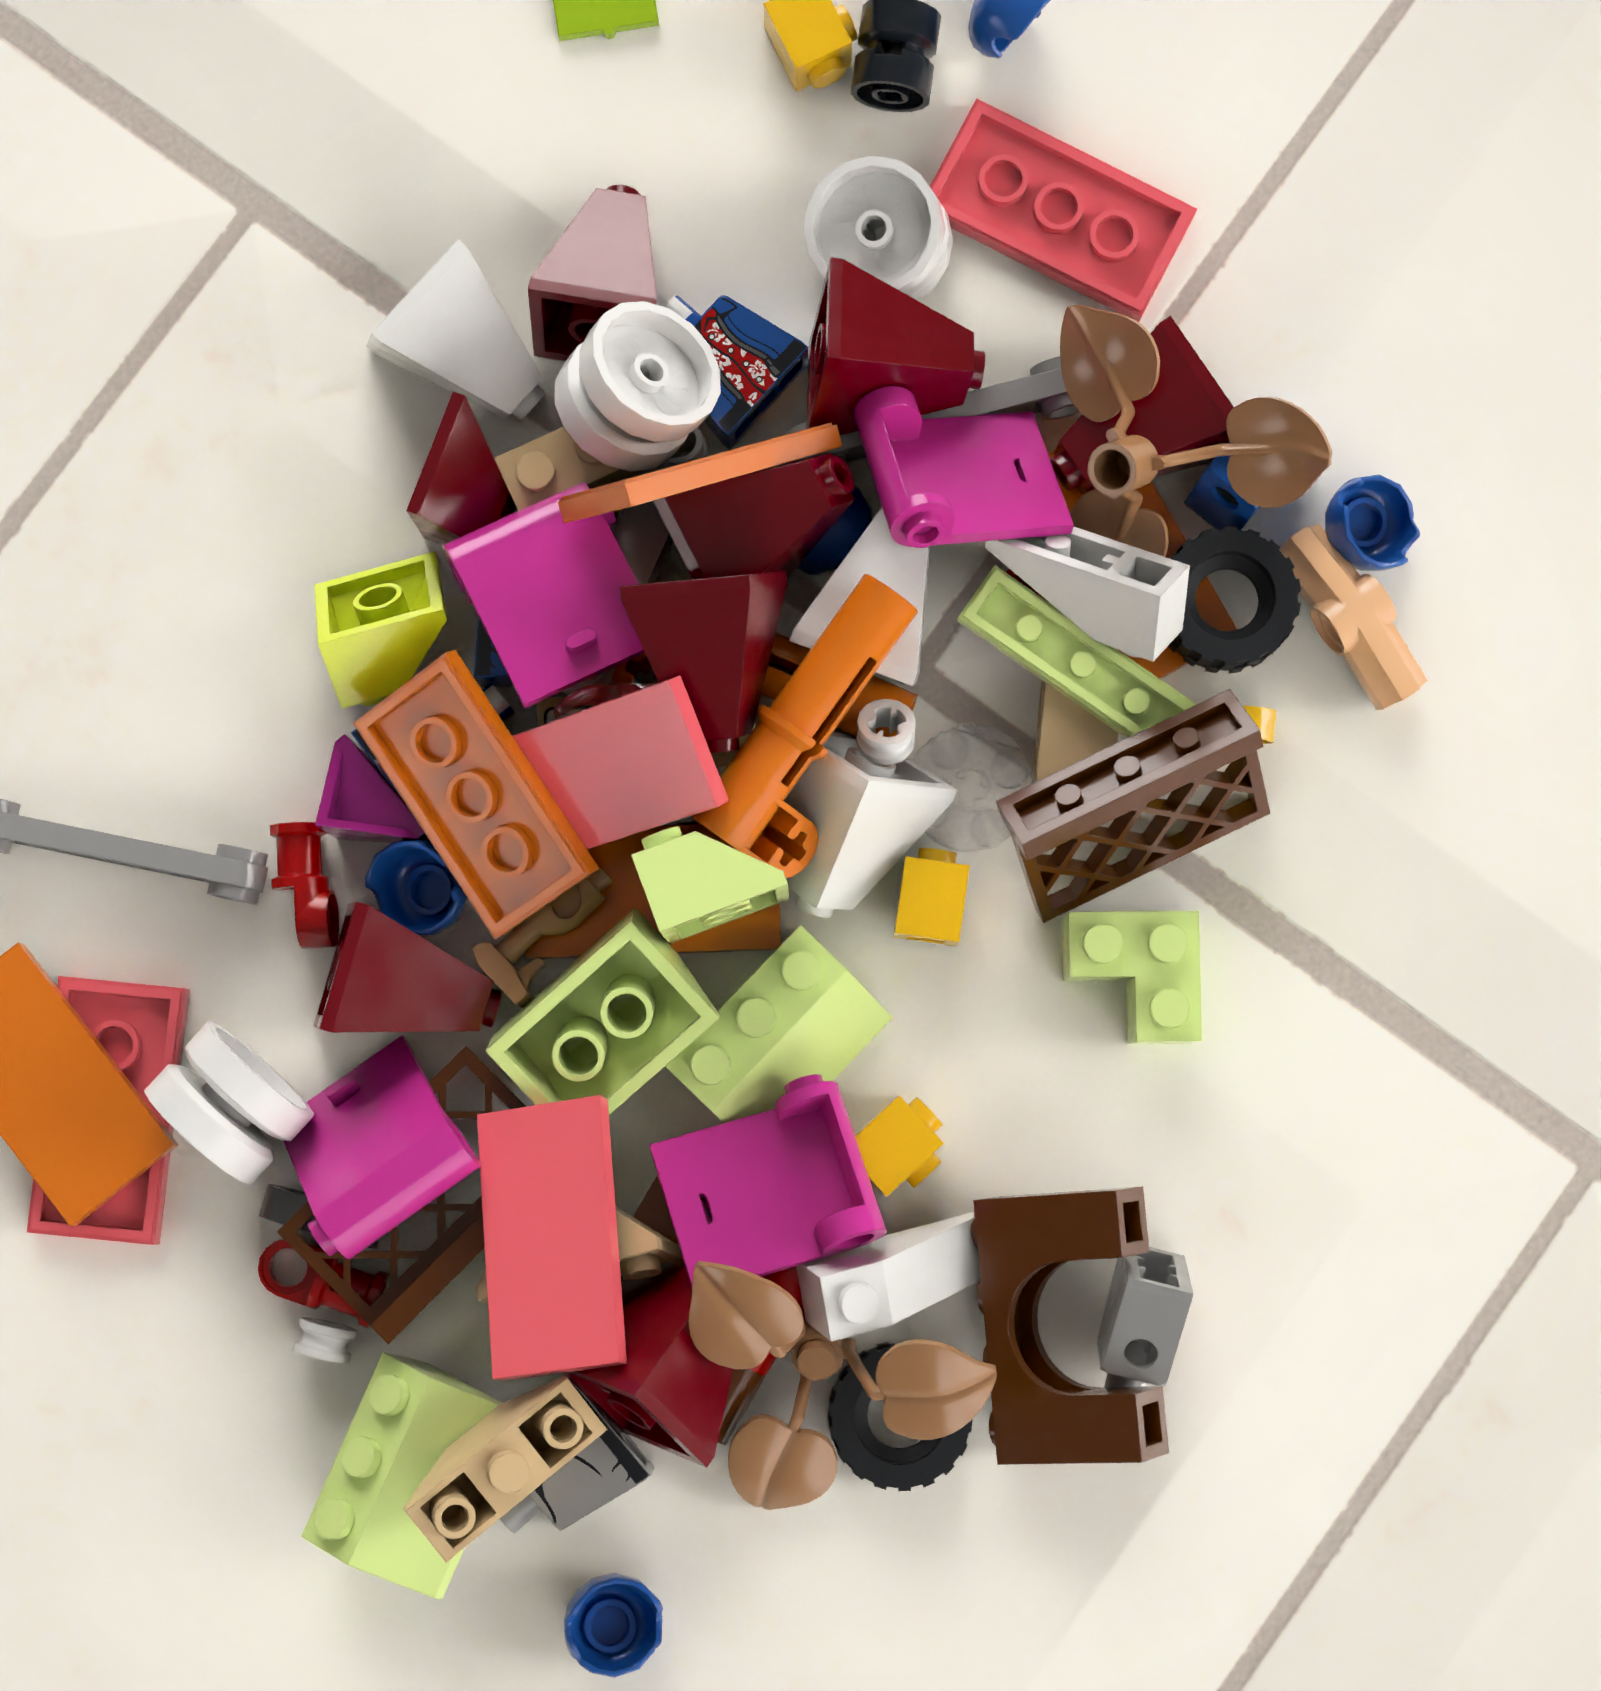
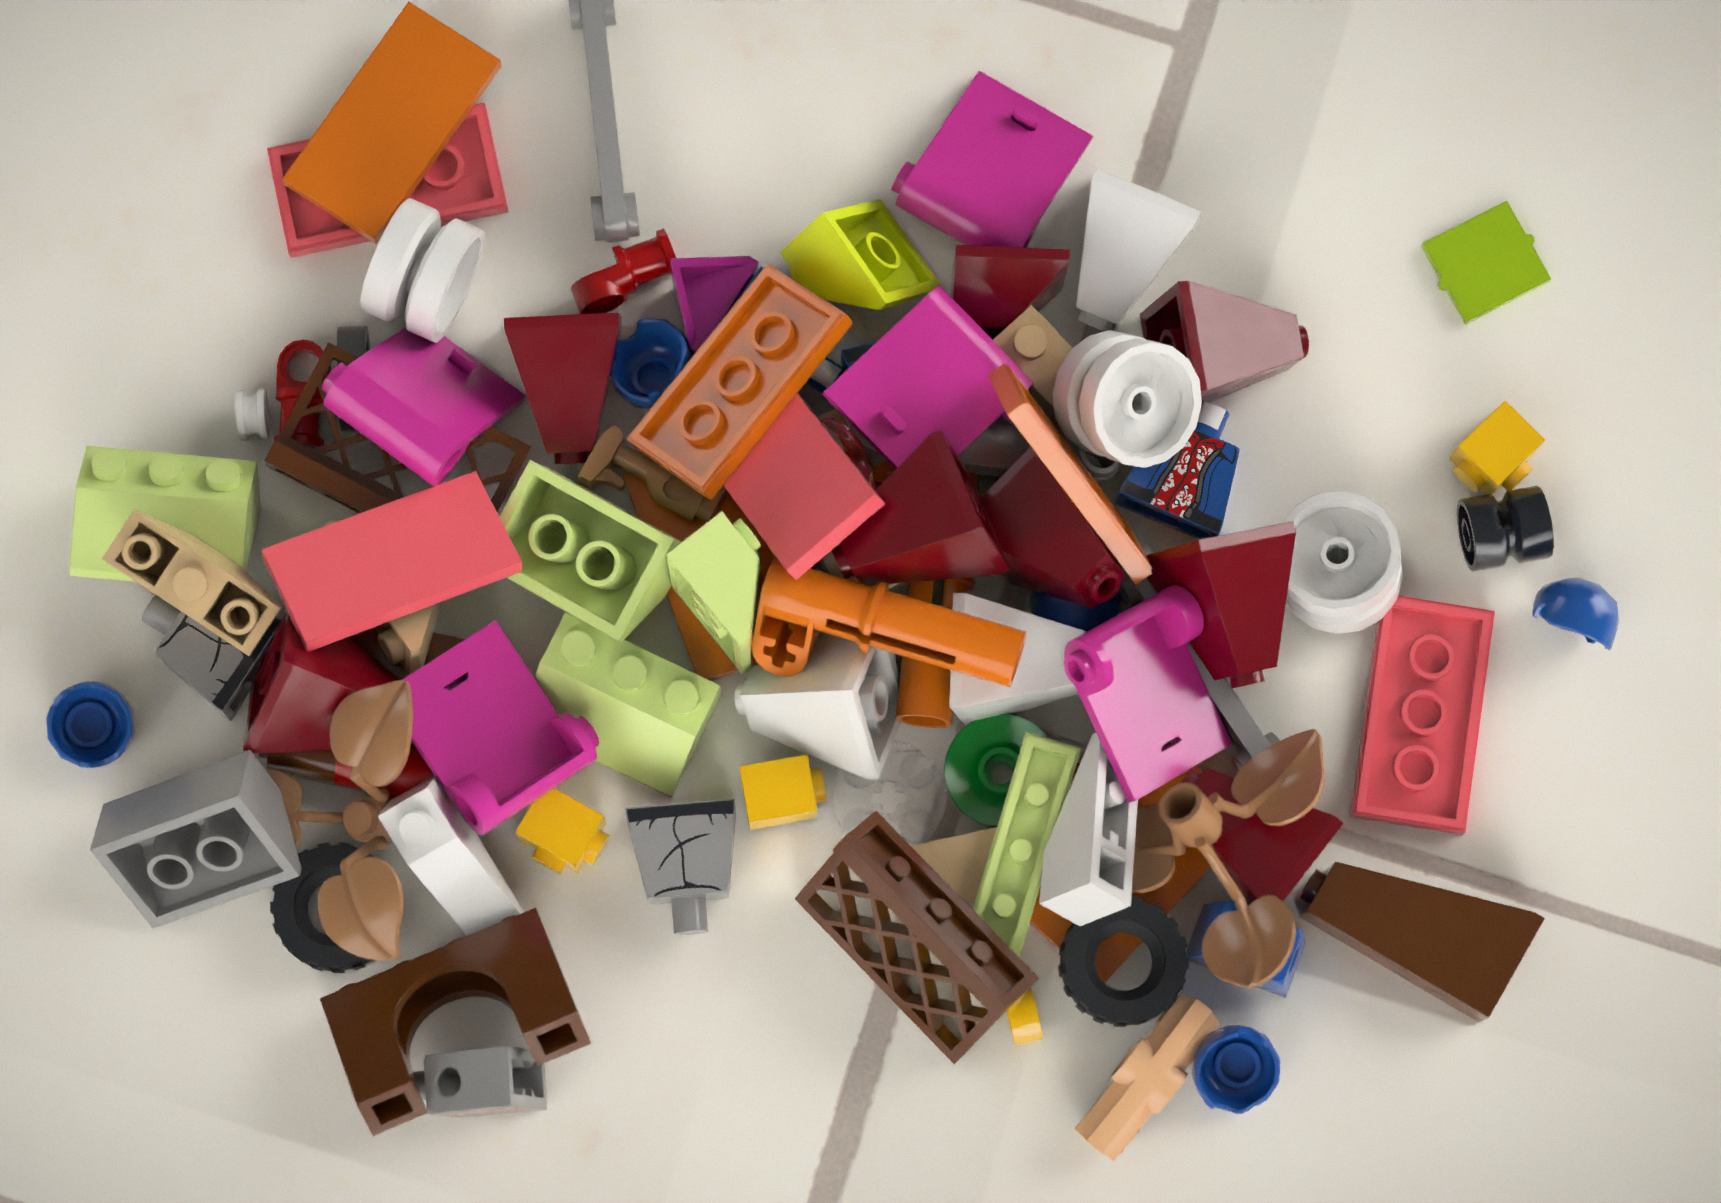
camera: 65 degrees right, 5 degrees down
white bush [856,699,916,765] -> none
yellowish green brick [1062,911,1202,1044] -> none
none -> light grey slope [90,750,302,928]
none -> light grey torso [625,799,736,935]
none -> dark pink door [891,71,1093,248]
none -> green dish [944,714,1048,827]
none -> reddish brown slope [1299,861,1545,1023]

